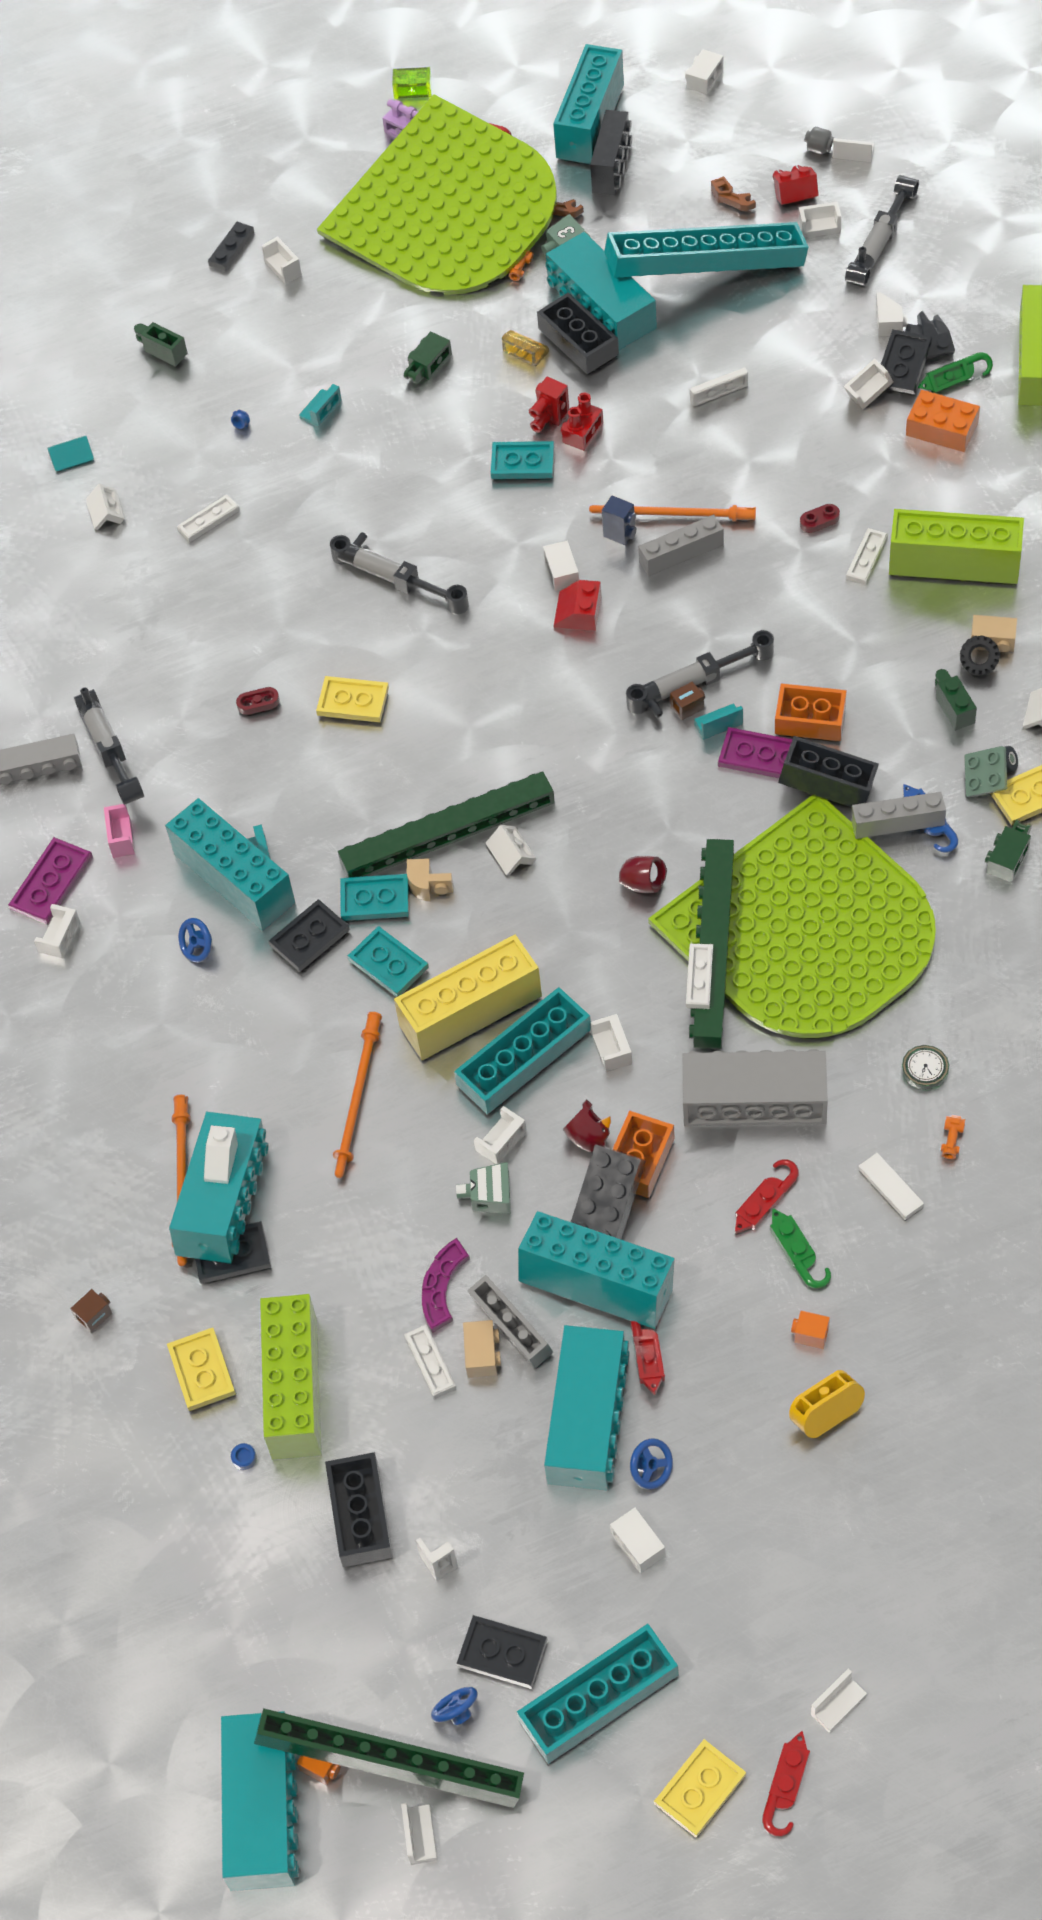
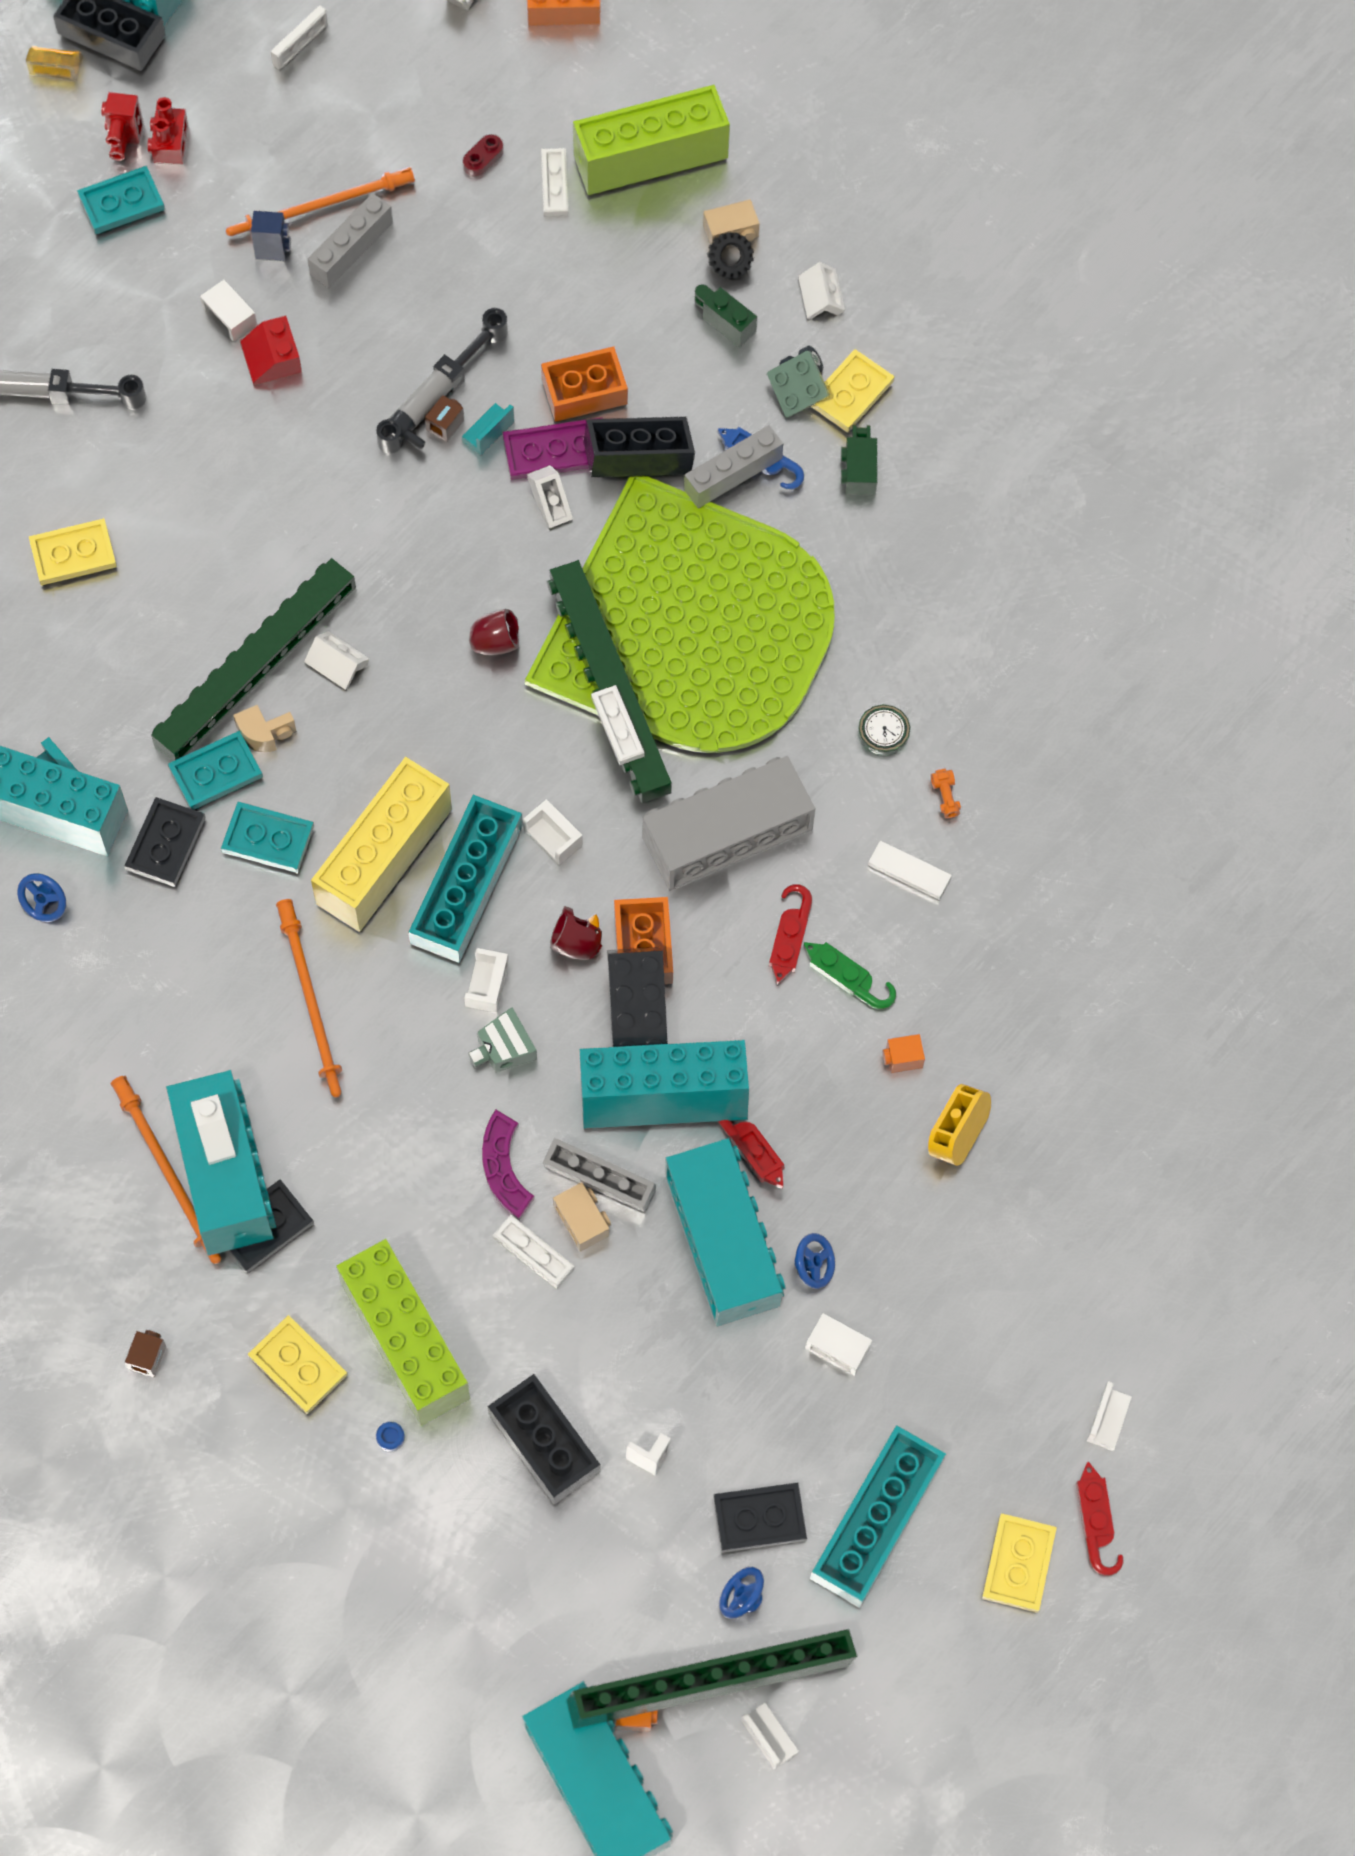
camera: 35 degrees left, 10 degrees up
none -> white slope [527,466,573,528]

